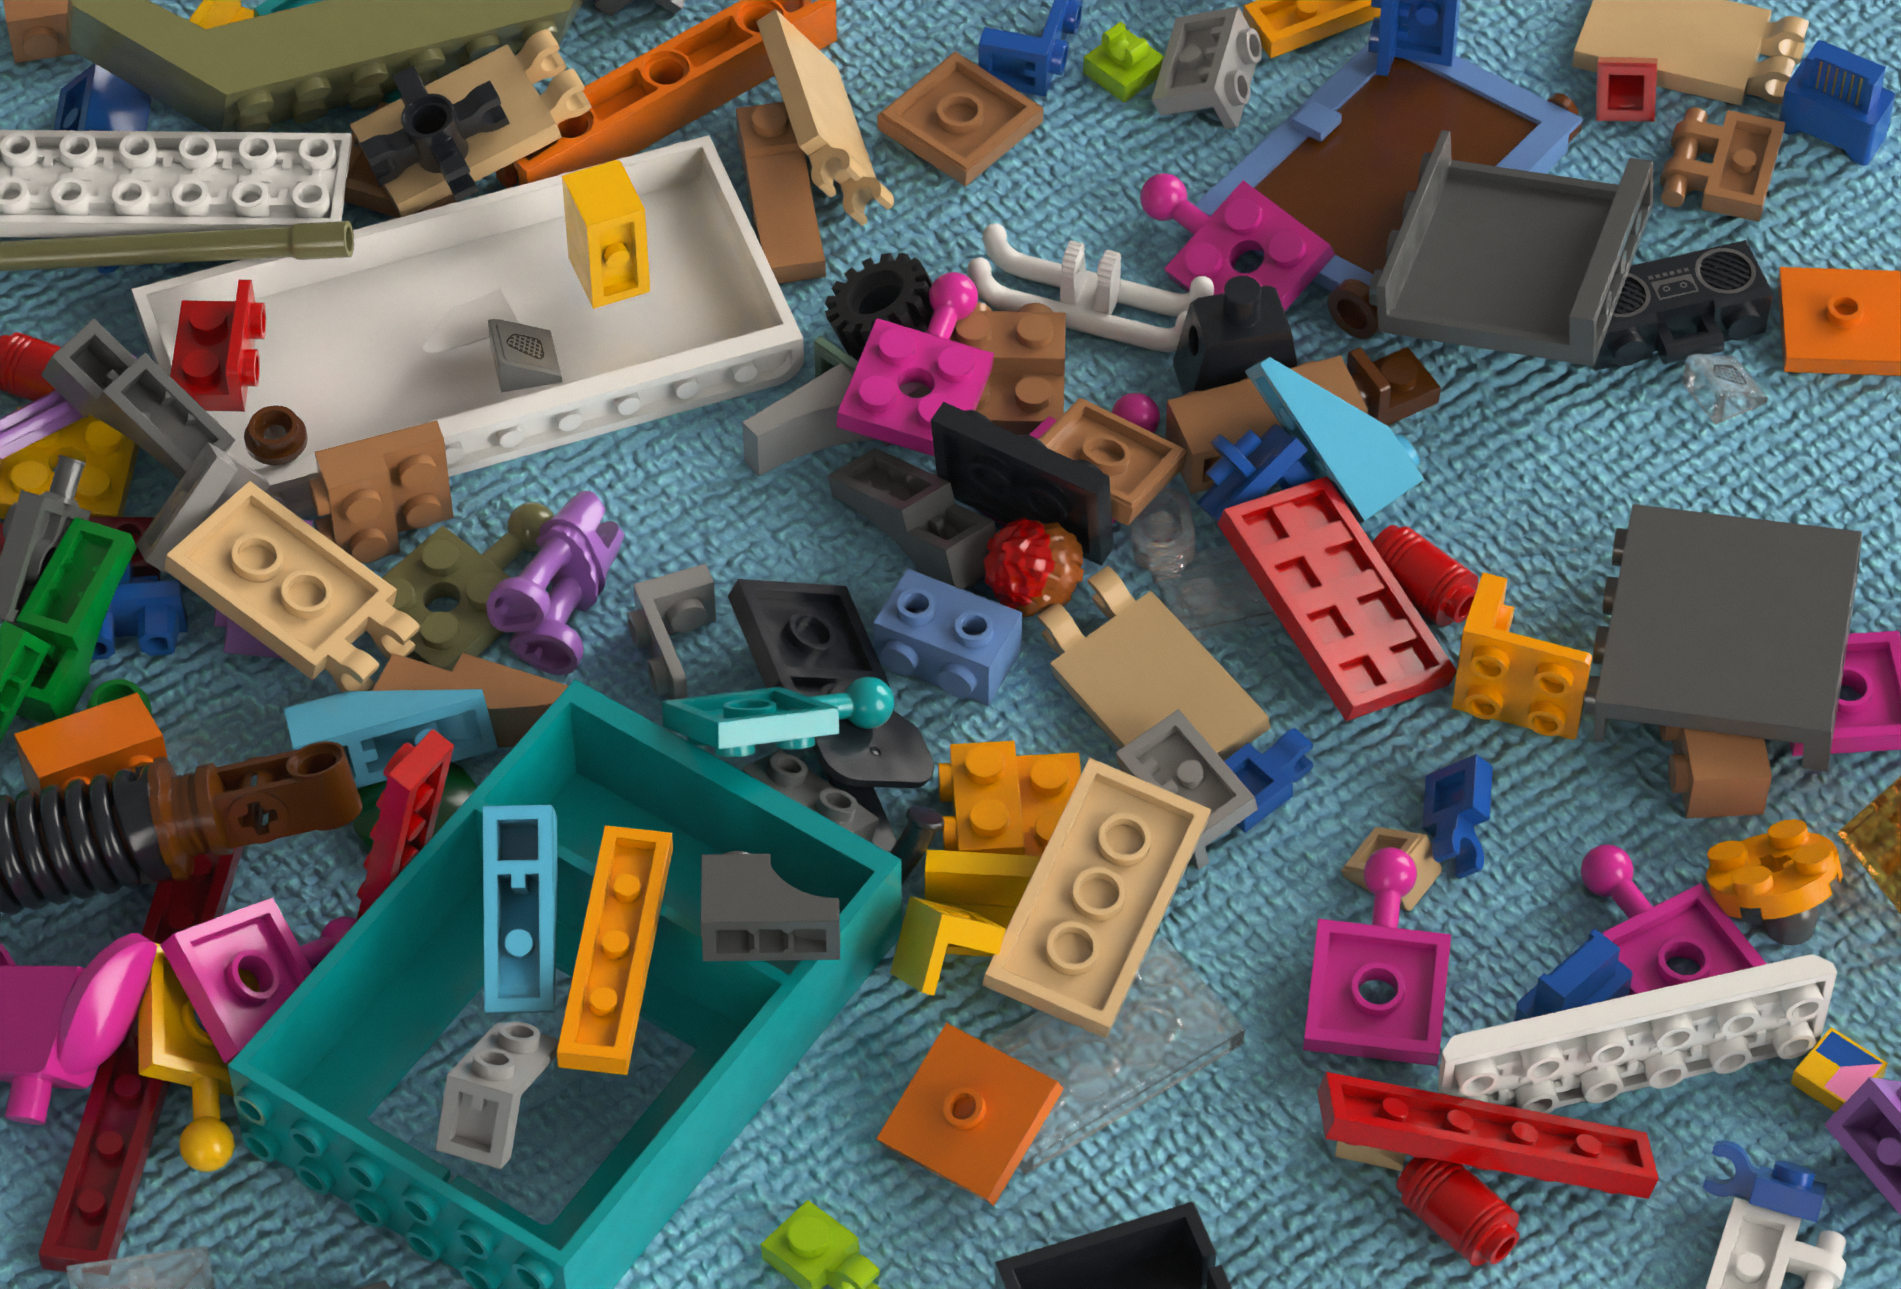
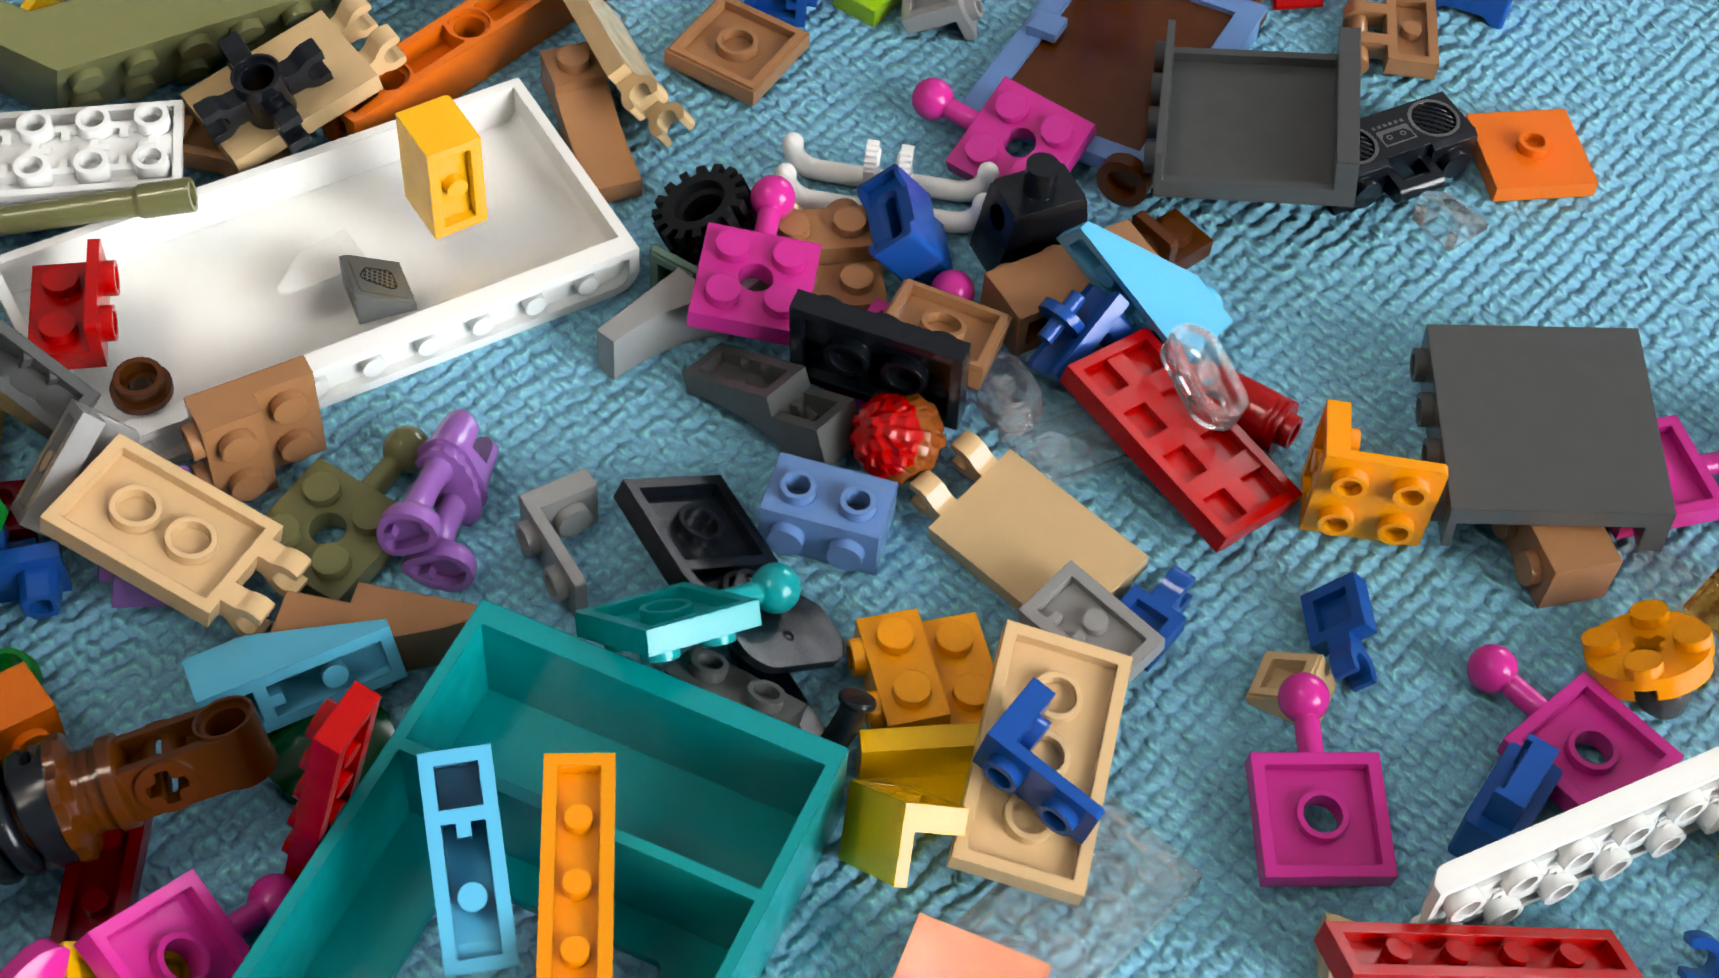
camera: 15 degrees left, 0 degrees up
dark grey arch [701,851,840,961] -> none
none -> blue piece [857,164,953,286]
none -> blue bracket [972,677,1105,844]
none -> clear plate [1160,324,1249,431]

